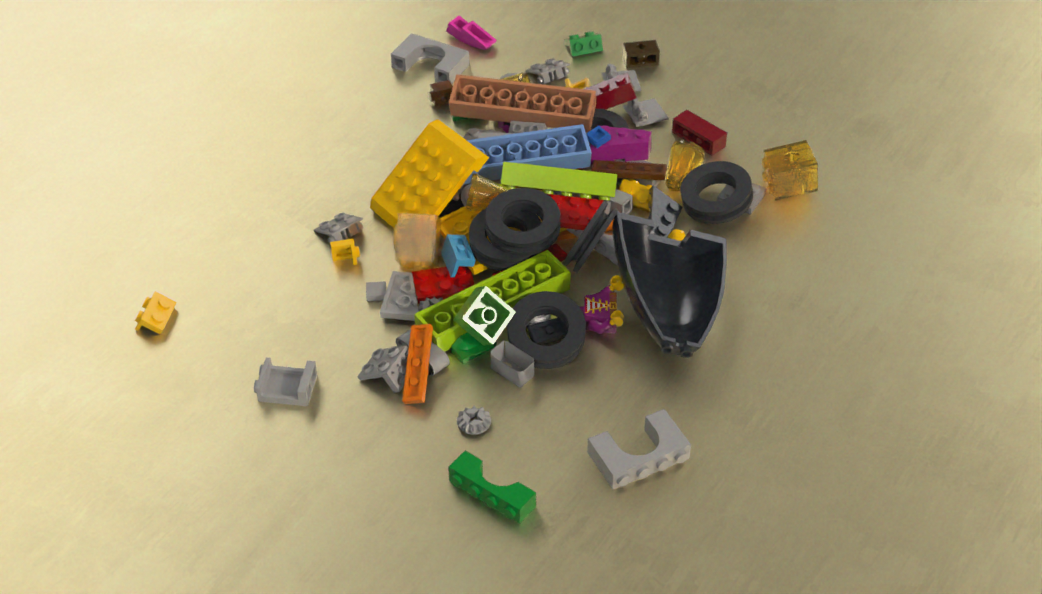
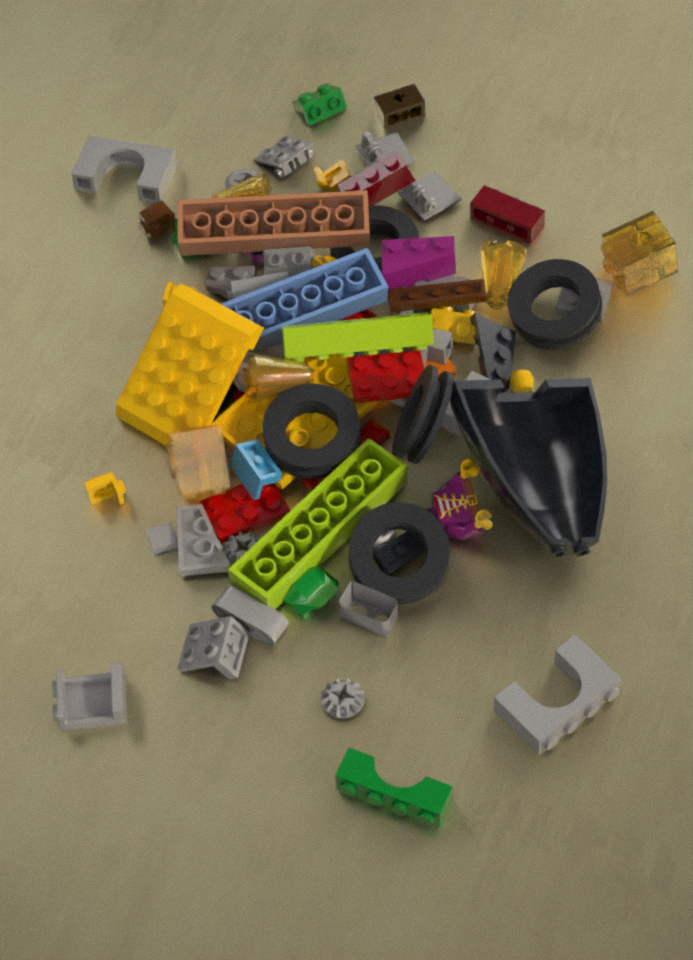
camera: 10 degrees left, 10 degrees up
light grey hinge [314,213,363,243] -> none
orange tile [402,324,433,404] -> none
dark pink slope [446,15,497,50] -> none
bright green brick [453,286,516,345] -> none
black tyre [485,188,560,256] -> none
blue tile [586,126,611,148] -> none

